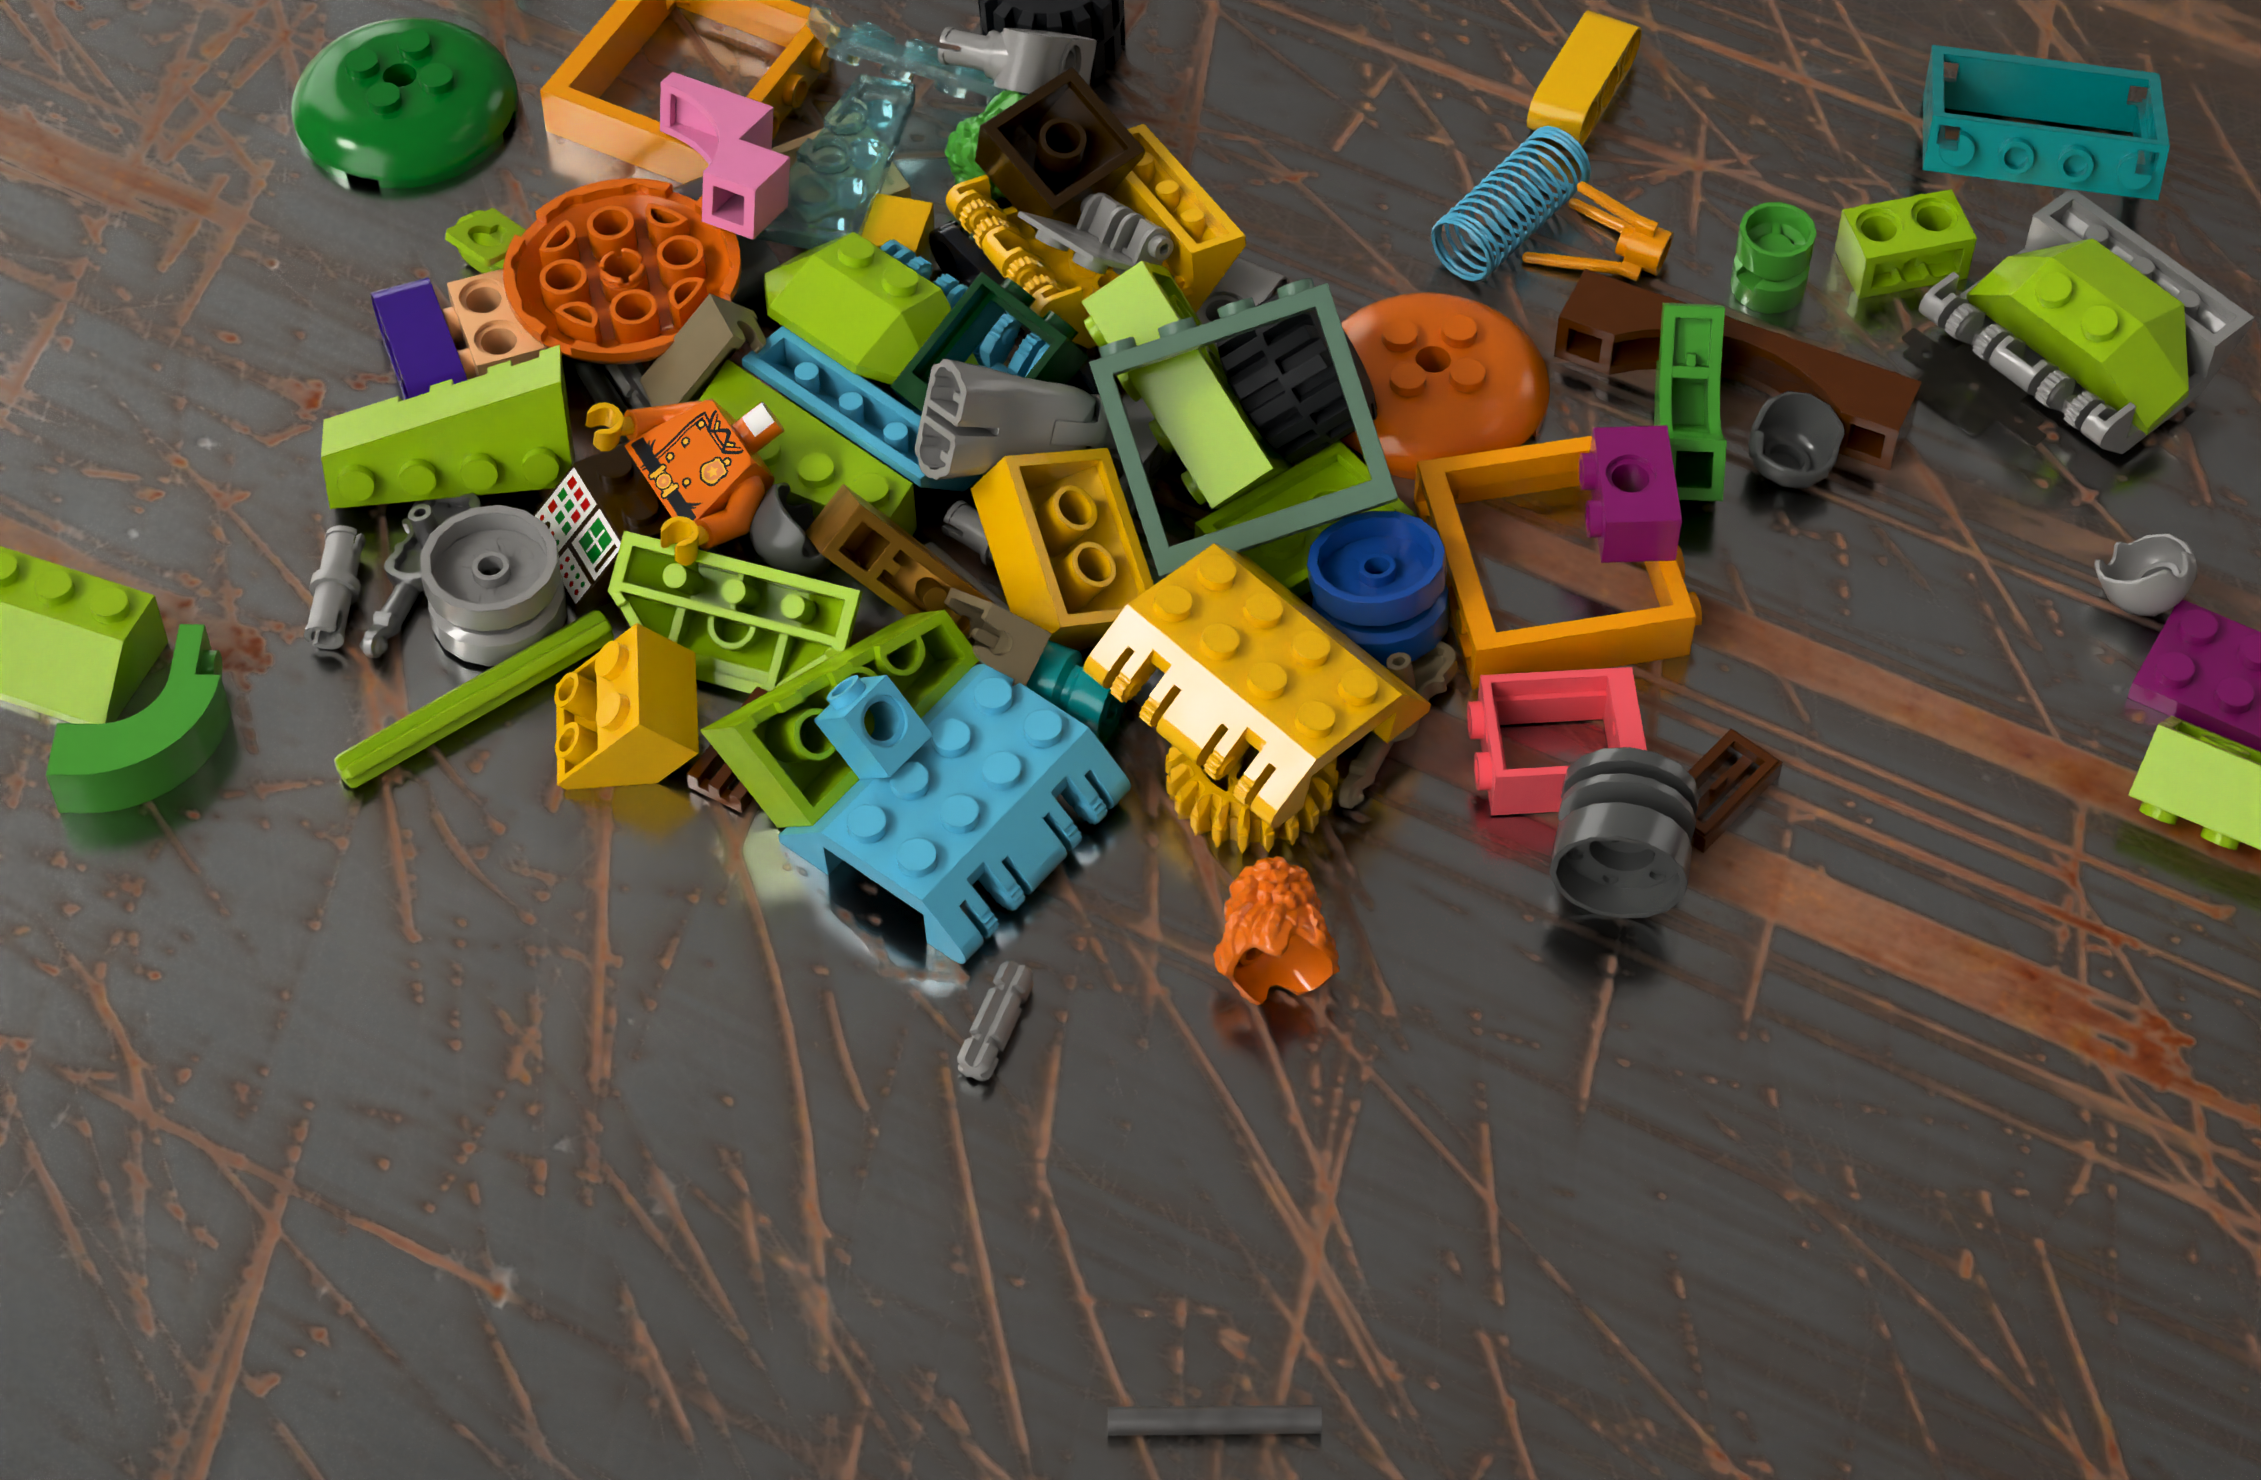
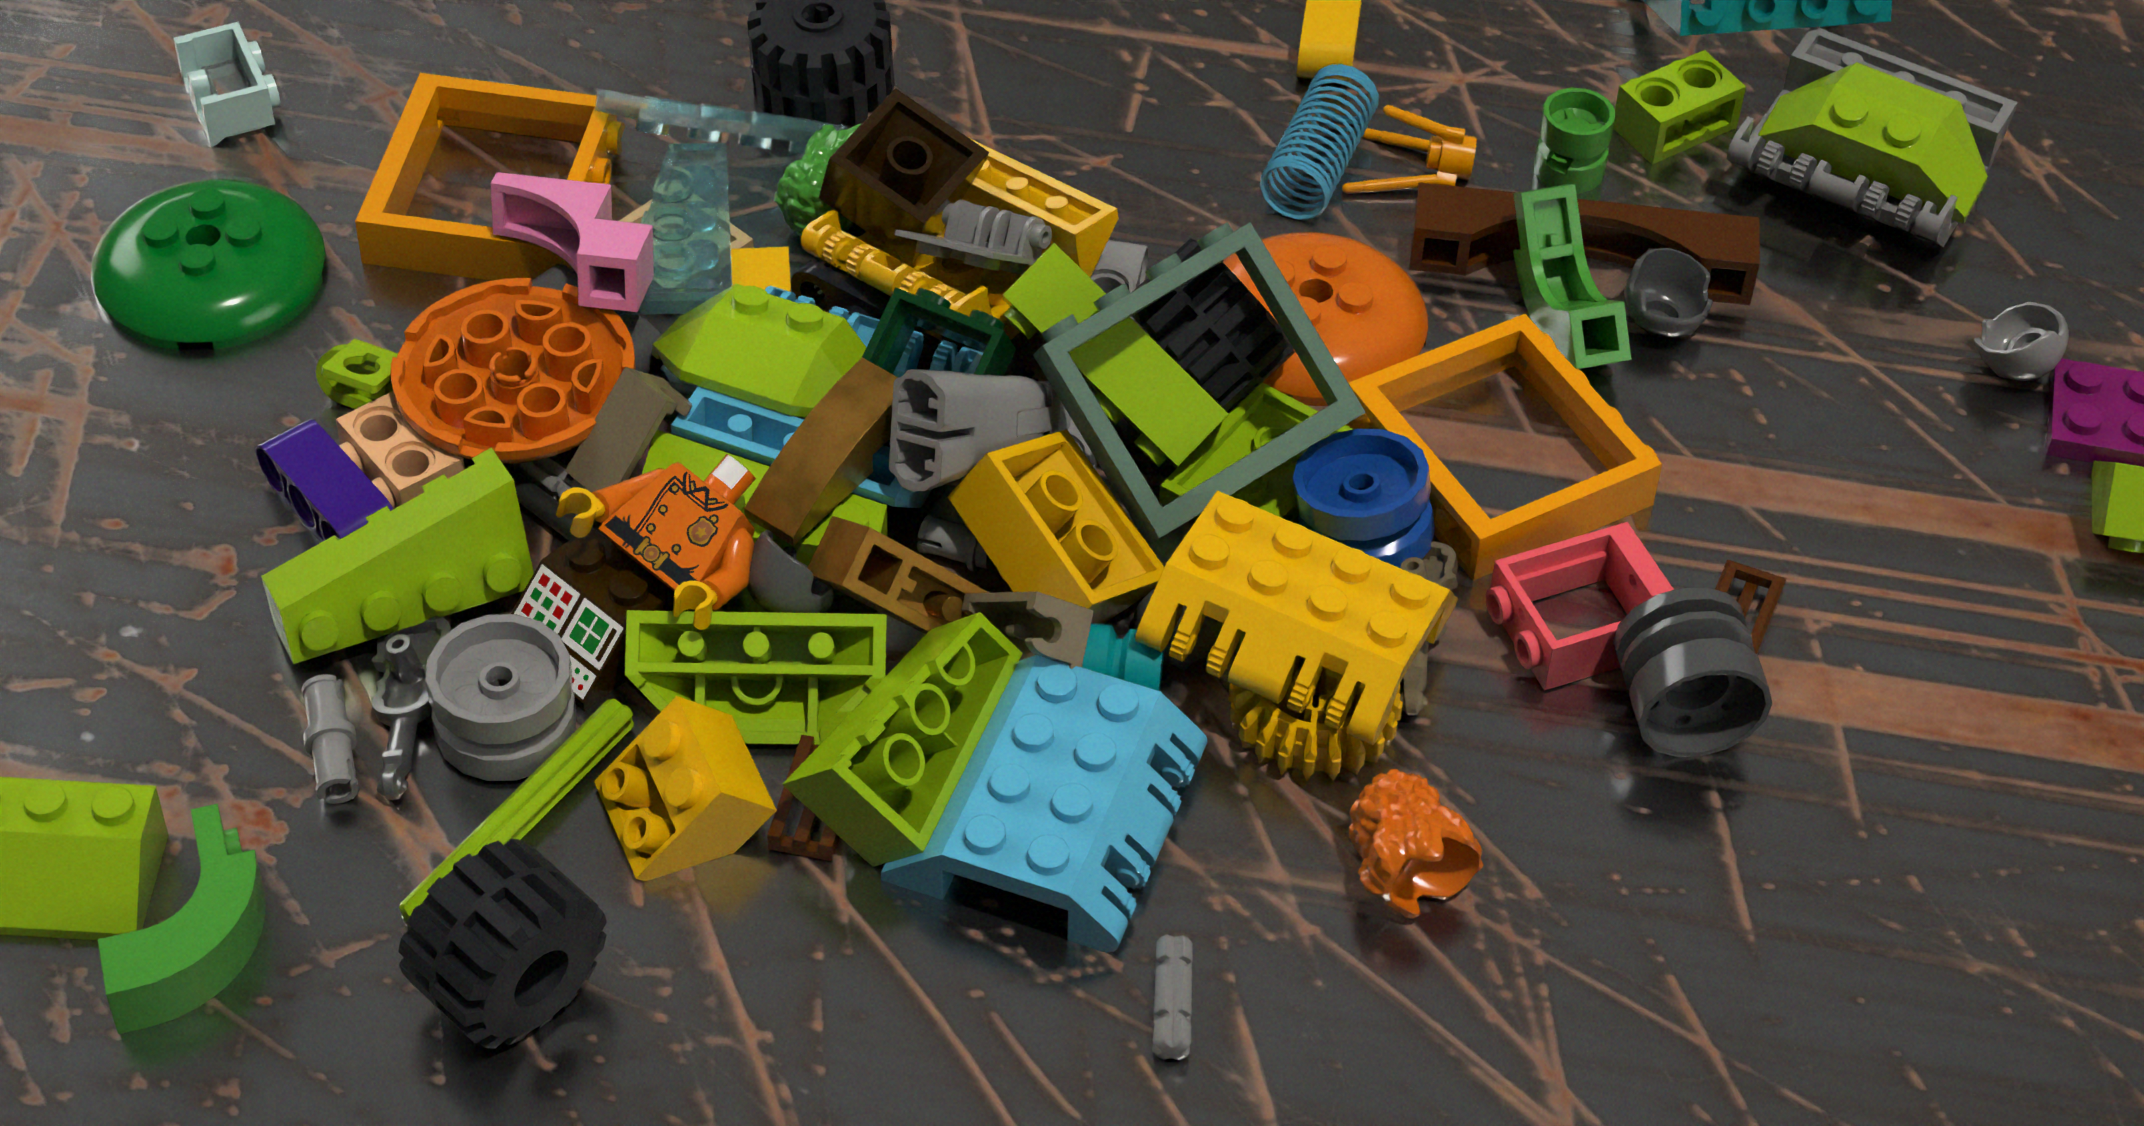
camera: 20 degrees left, 5 degrees down
medium azure brick [814,675,933,779] -> none
light grey piece [937,27,1097,94] -> none
magenta brick [1579,425,1682,563] -> none
none -> black wheel [398,839,607,1048]
none -> pearl gold slope [744,357,898,546]

